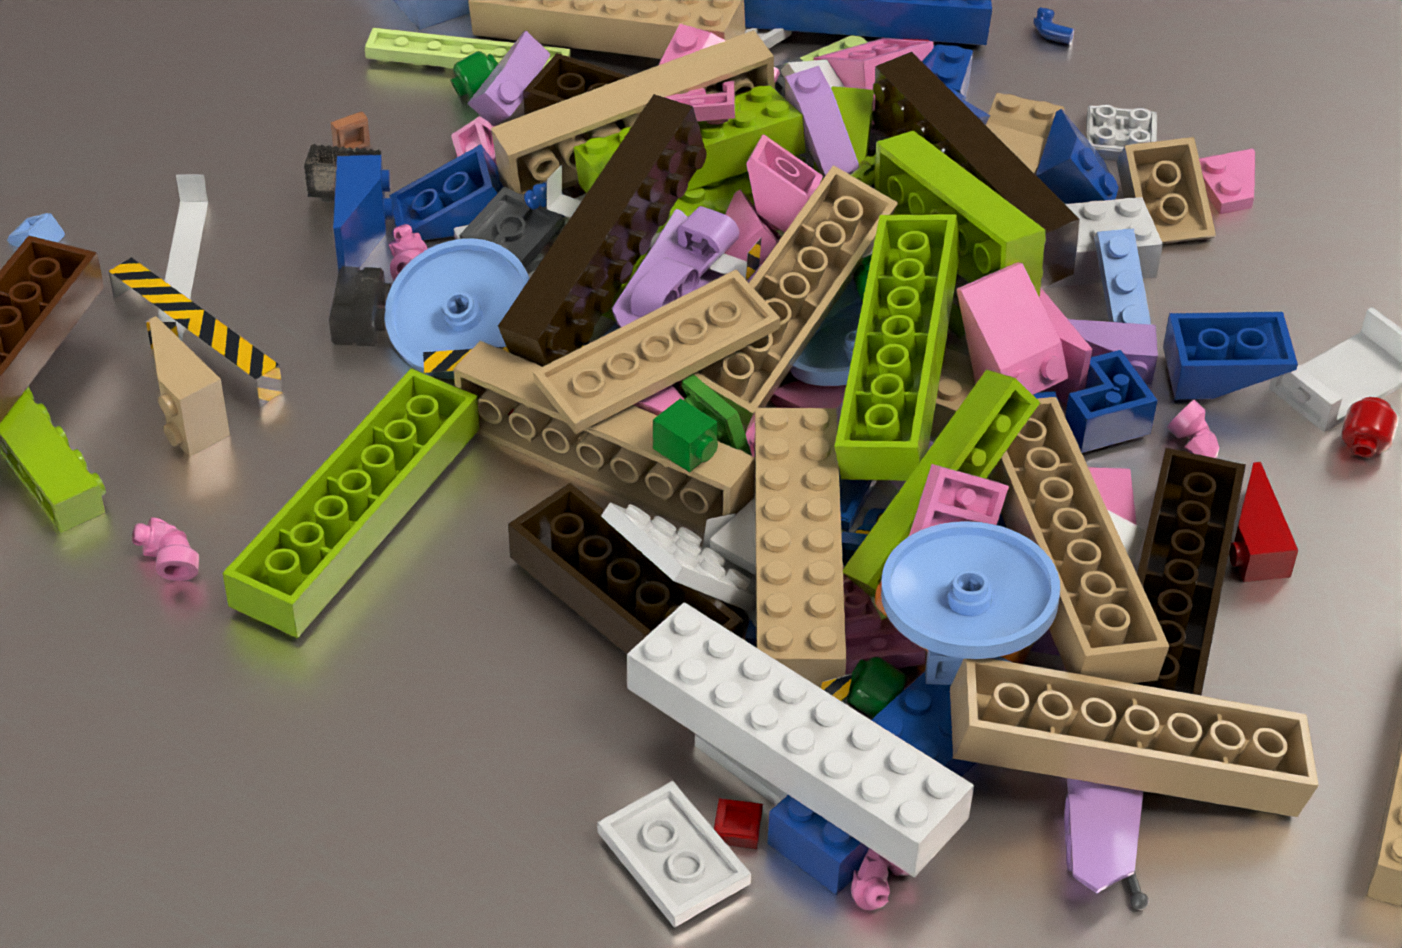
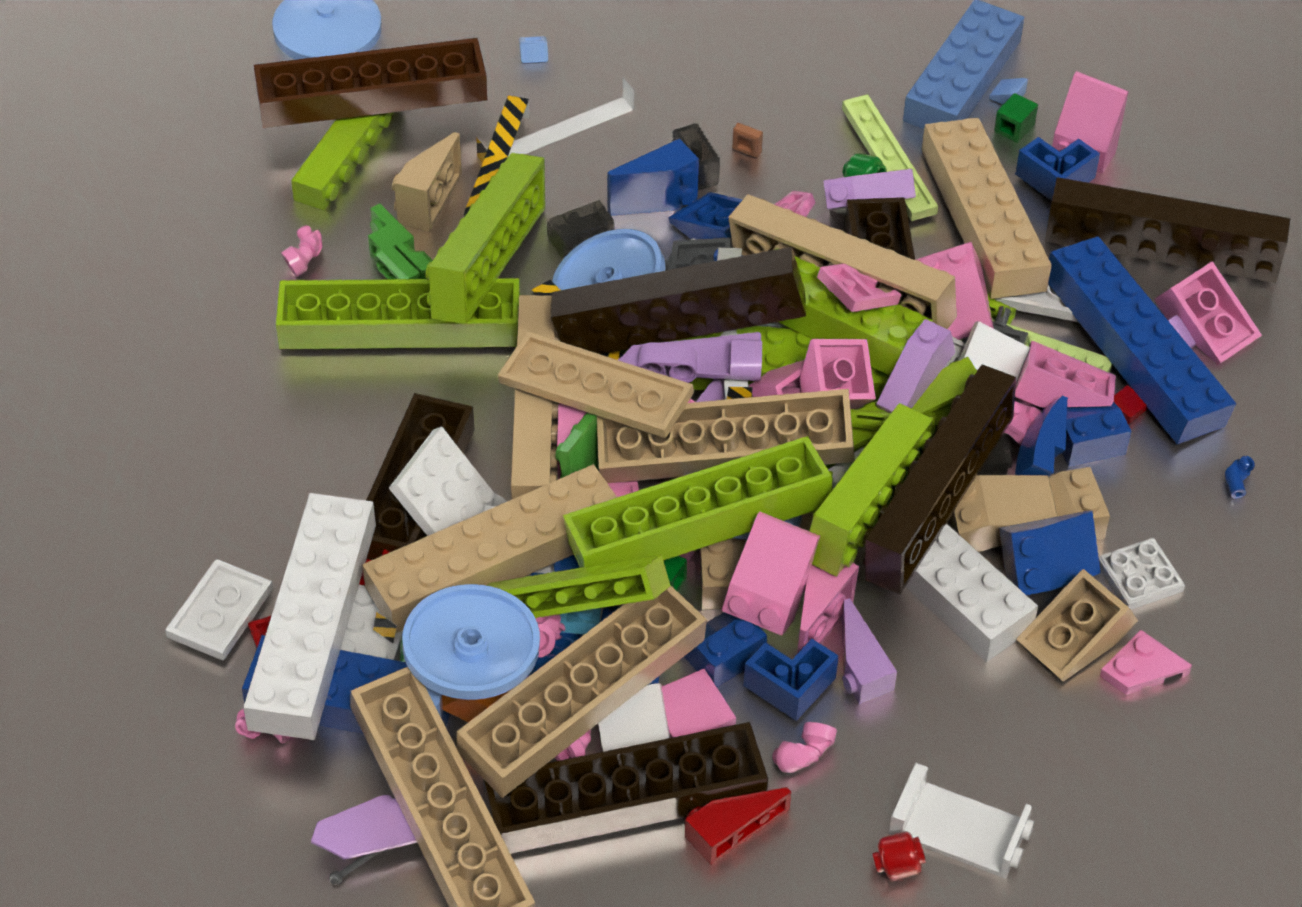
camera: 60 degrees right, 5 degrees up
bright pink arm [389,224,427,281] -> none
green brick [653,398,718,473] -> none
bright pink wing [909,464,1009,536] -> none
light blue plate [1094,228,1151,325] -> none
blue slope [1163,312,1298,400] -> none
none -> bright green plate [368,203,433,279]
none -> lime brick [426,153,545,325]

